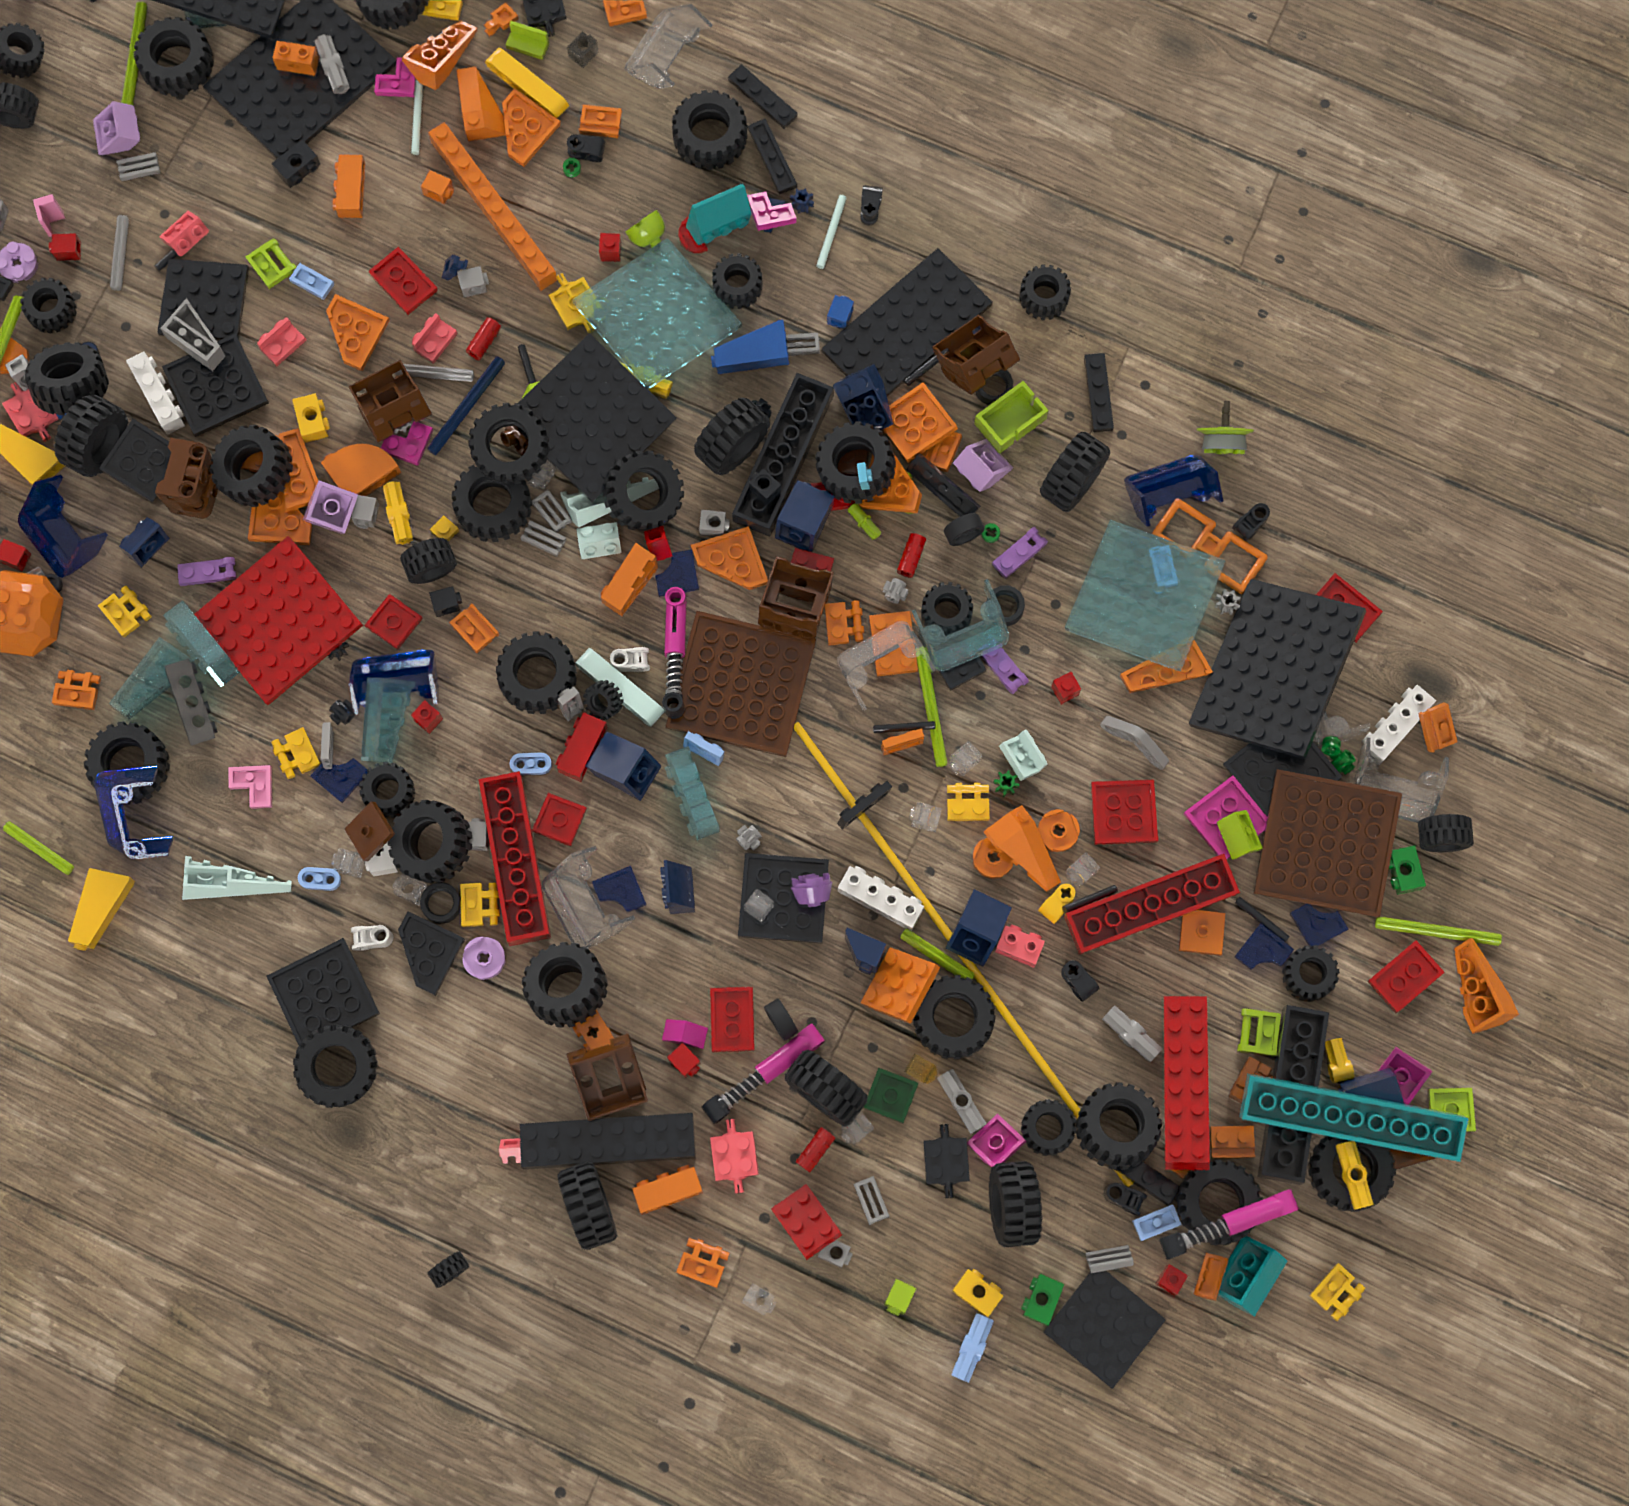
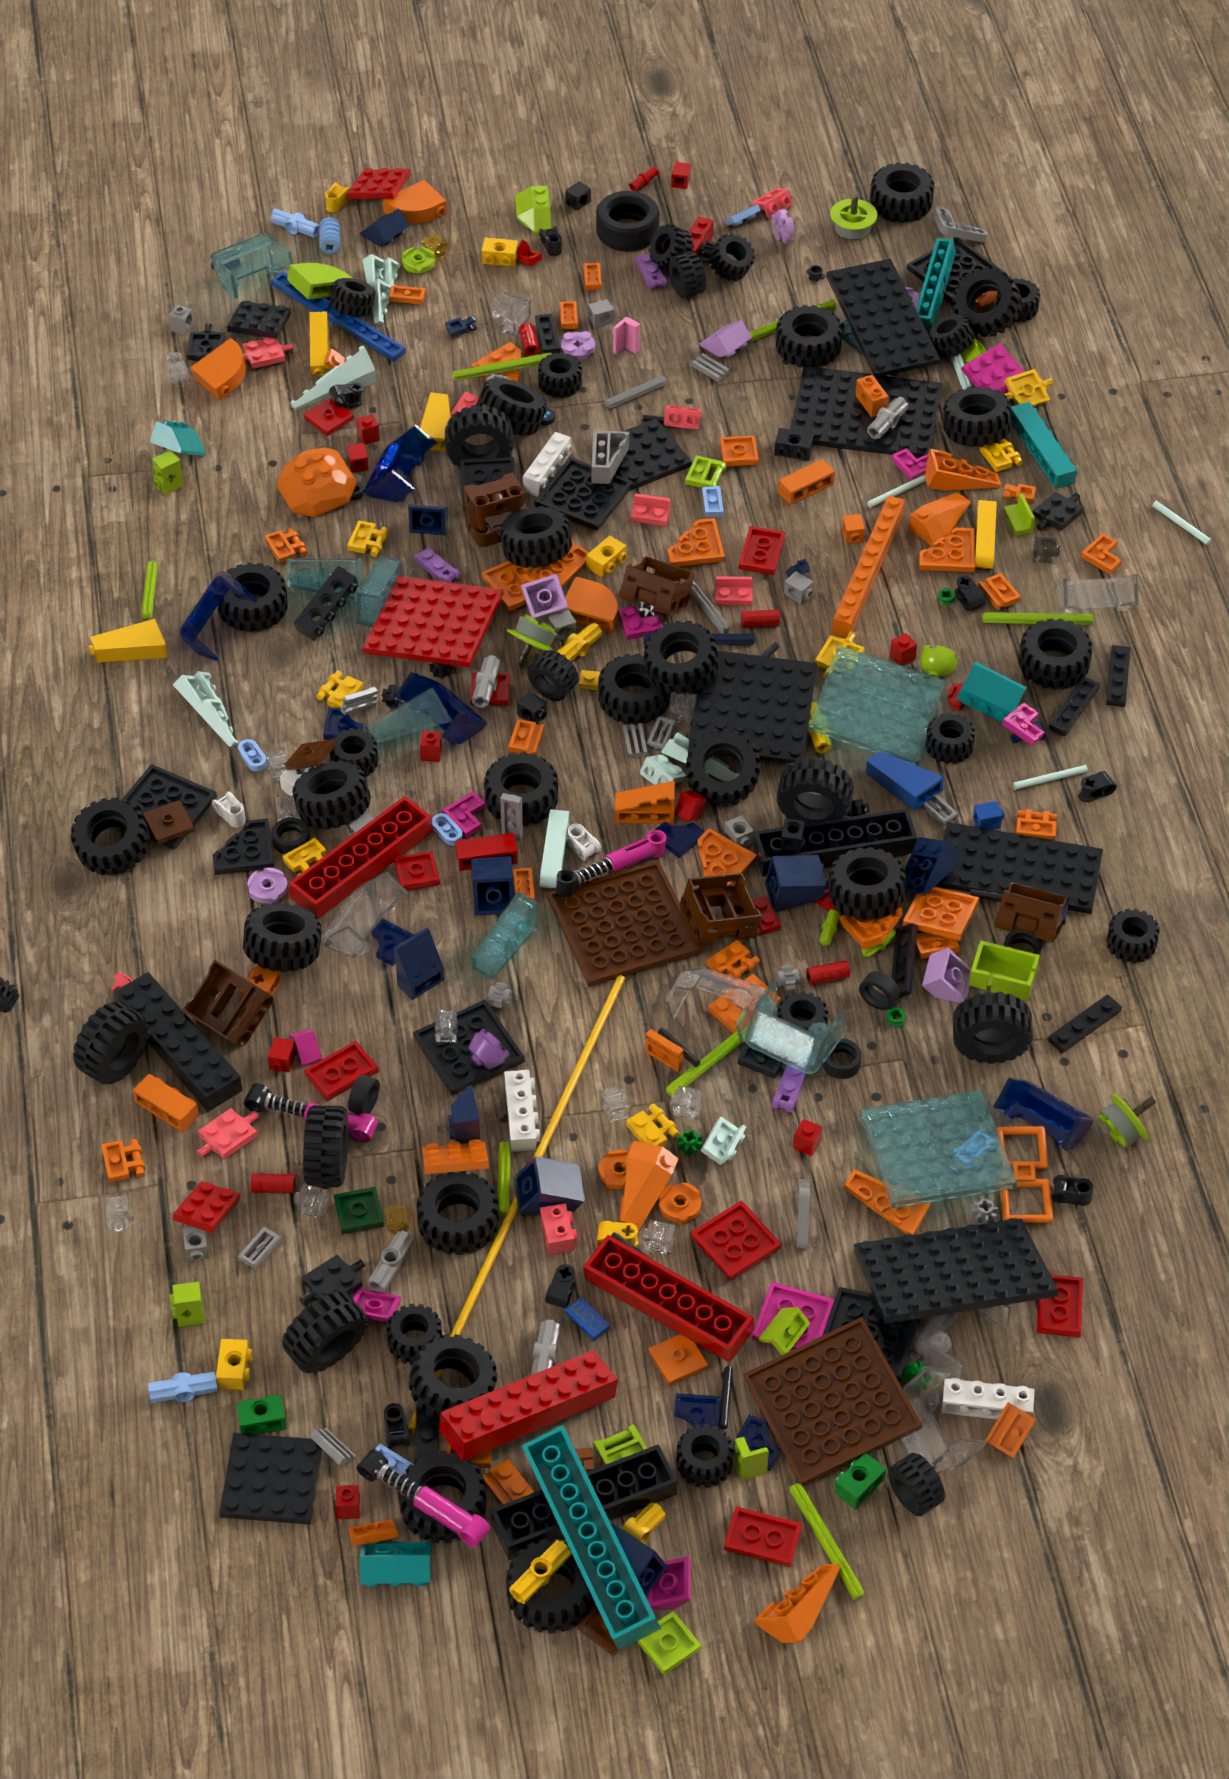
camera: 55 degrees right, 25 degrees down
red brick [49,233,81,261] -> none
bright pink plate [228,765,272,809] -> none
black tyre [583,680,623,721] -> none
light blue plate [683,731,725,766] -> none
dark blue gear [790,188,814,214] -> none
black plate [837,781,892,830] -> none
medium azure plate [857,462,873,490] -> none
medium lavender plate [992,527,1048,579] -> none
yellow plate [1309,1263,1366,1321] -> none
green bush [1321,736,1341,756] -> none
none -> reddish brown plate [143,800,195,845]
none -> dark pink plate [442,791,485,838]
none -> light grey piece [472,655,500,708]
none -> piece [507,614,557,667]
none -> orange plate [512,868,535,904]
none -> blue tile [565,1297,610,1342]
none -> orange plate [719,436,759,467]
none -> lime panel [734,1437,769,1481]
none -> lime axle [982,612,1094,625]
none -> orange plate [1016,809,1057,840]

